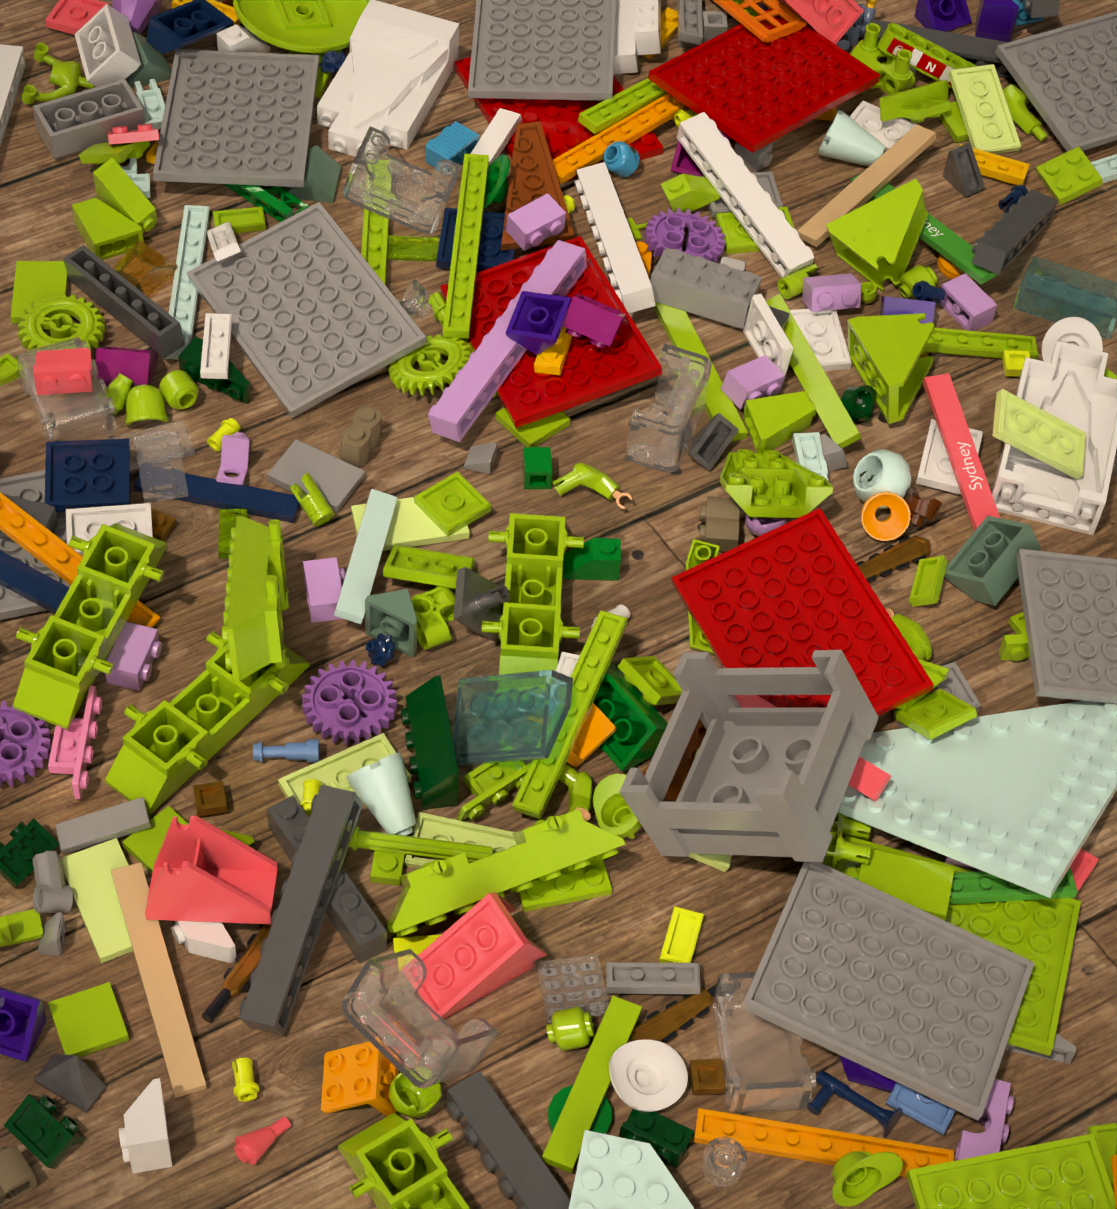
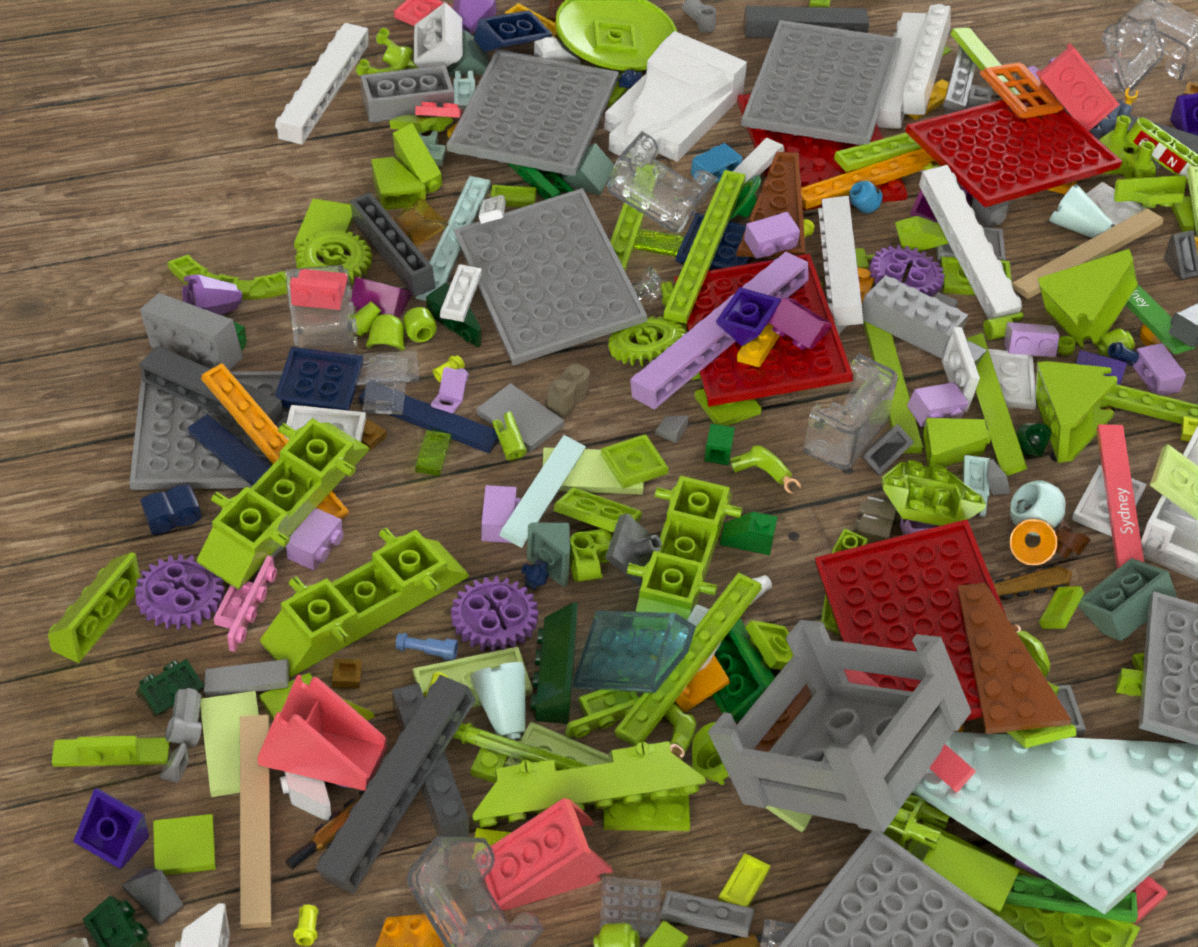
camera: 15 degrees right, 5 degrees down
lime piece [222,516,290,681] -> none
none -> dark orange wing [958,583,1071,734]

